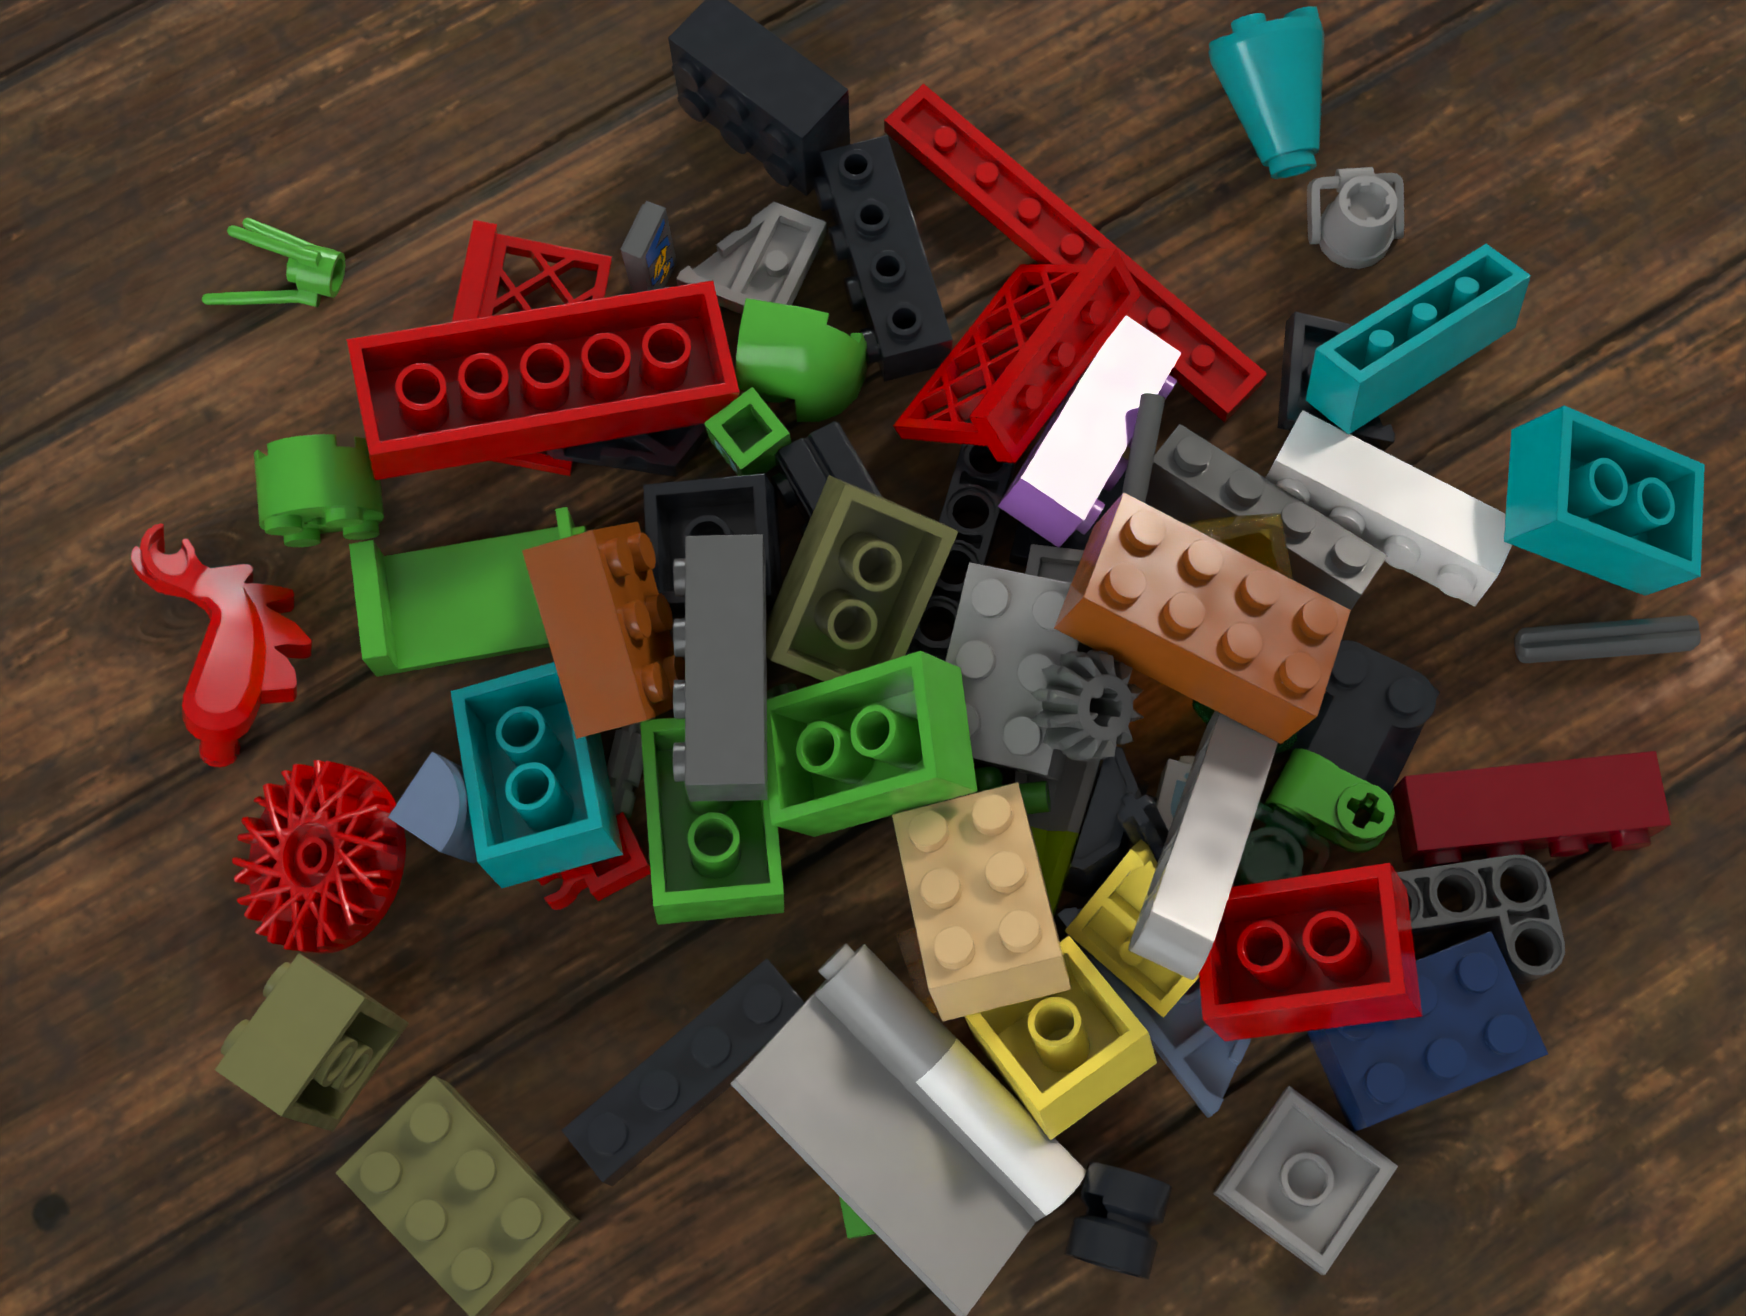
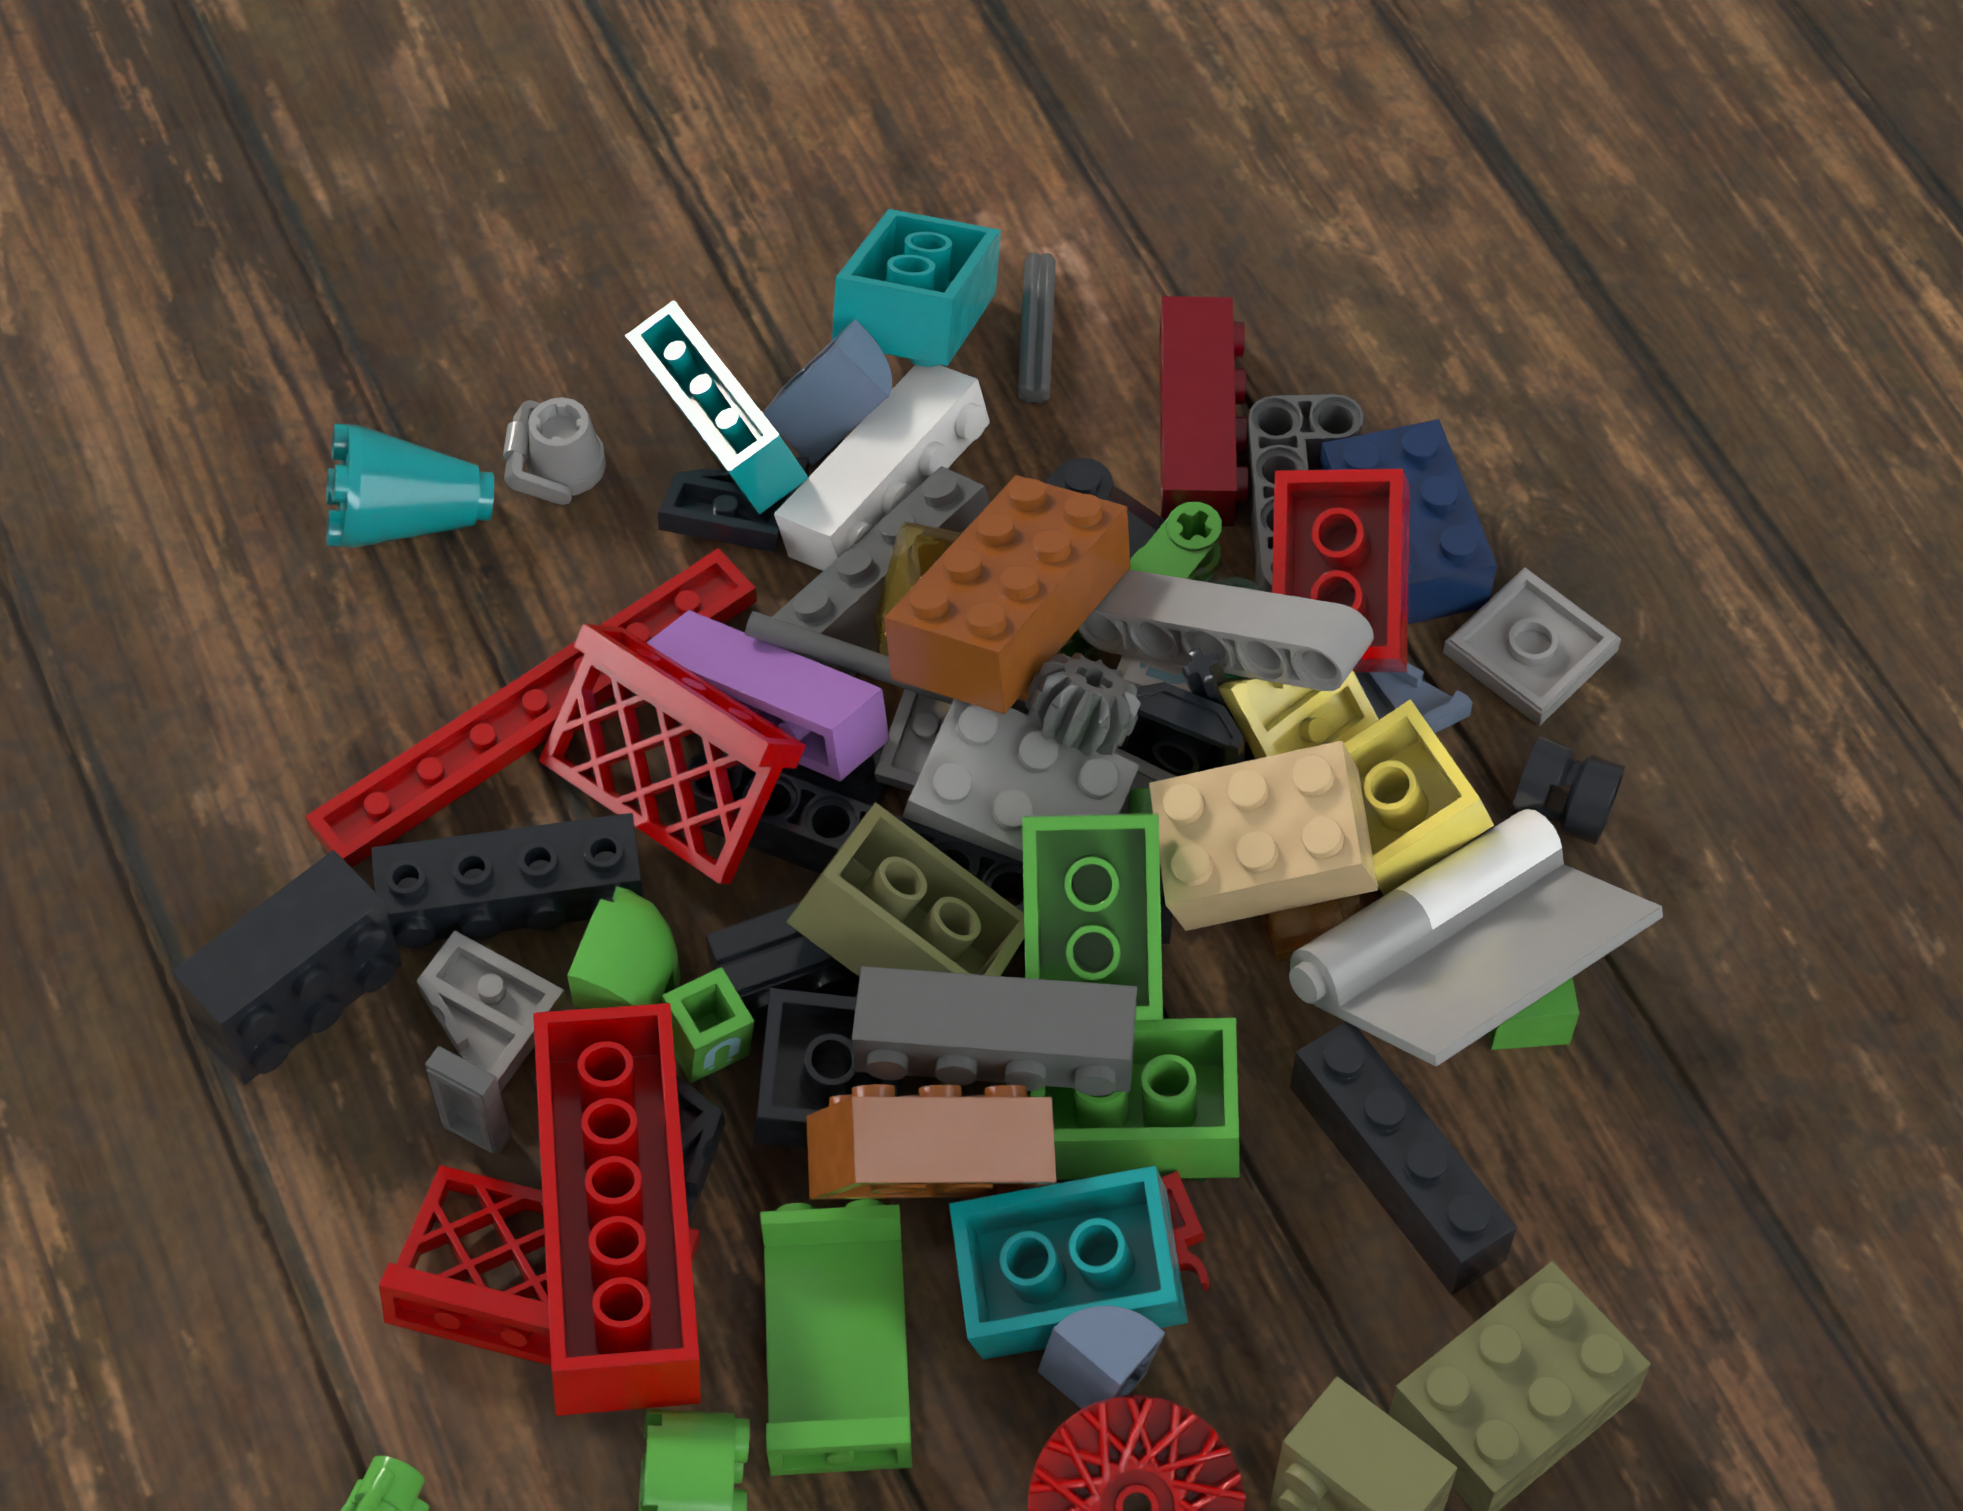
camera: 85 degrees left, 15 degrees down
none -> sand blue brick [763,319,892,466]

